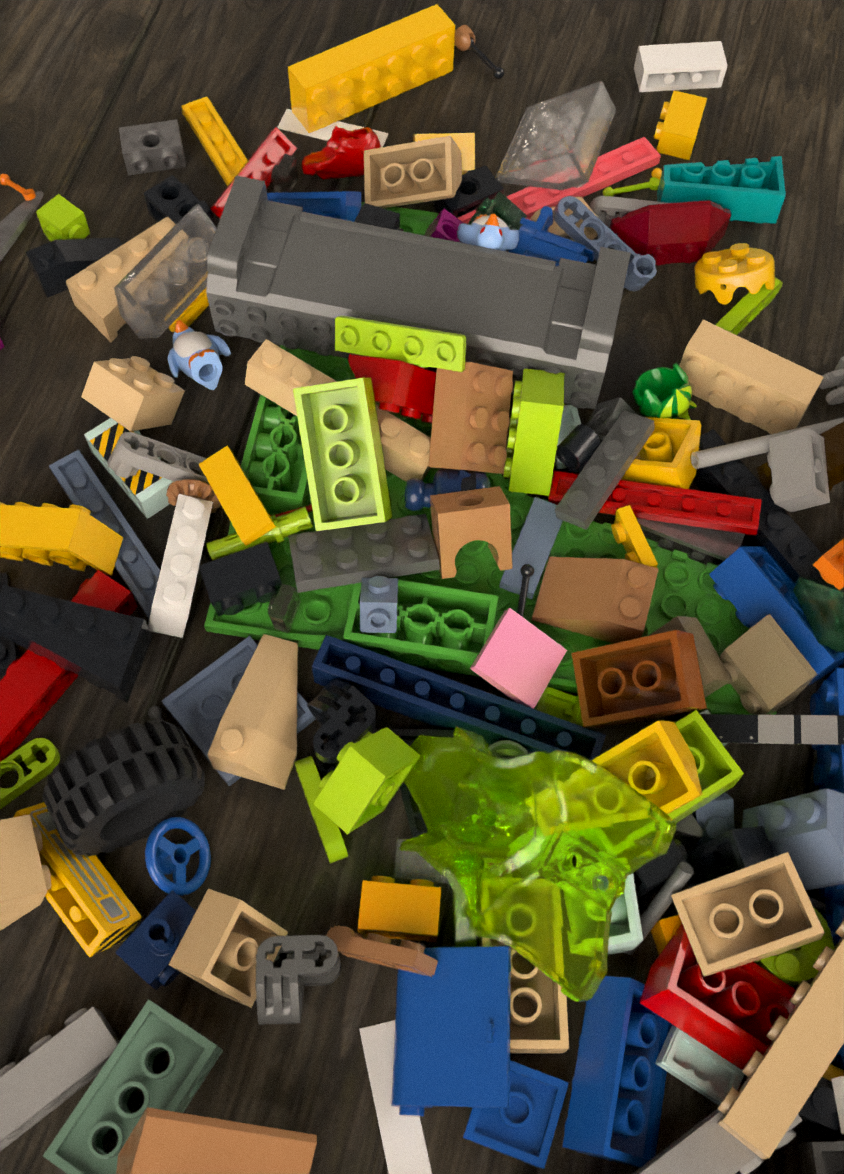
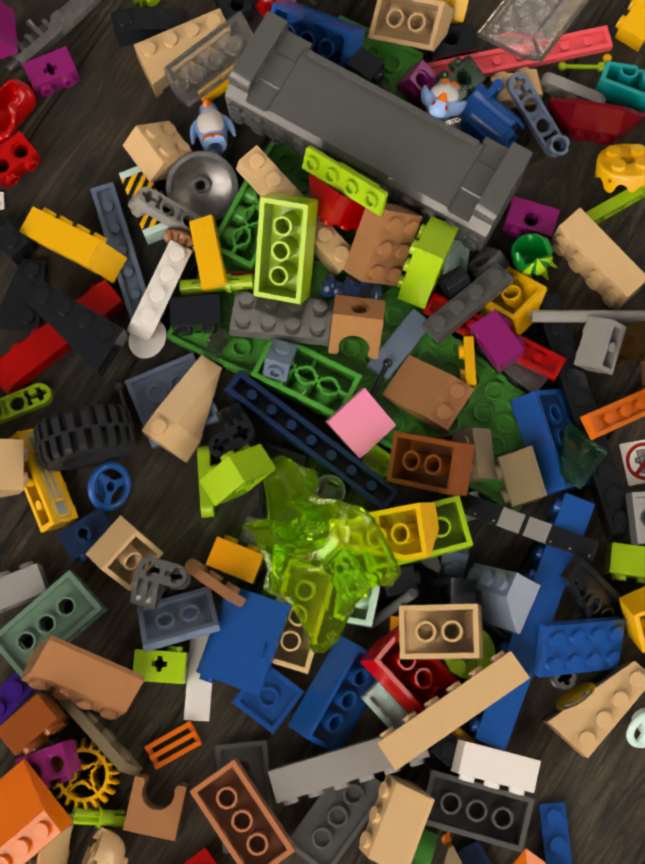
camera: 20 degrees right, 15 degrees up
none -> white sticker [129,321,166,358]
none -> lime brick [133,645,189,684]
none -> sand blue plate [137,587,221,652]
none -> flat silver dish [166,151,238,221]
none -> magenta brick [470,309,525,373]
none -> magenta brick [502,196,560,241]

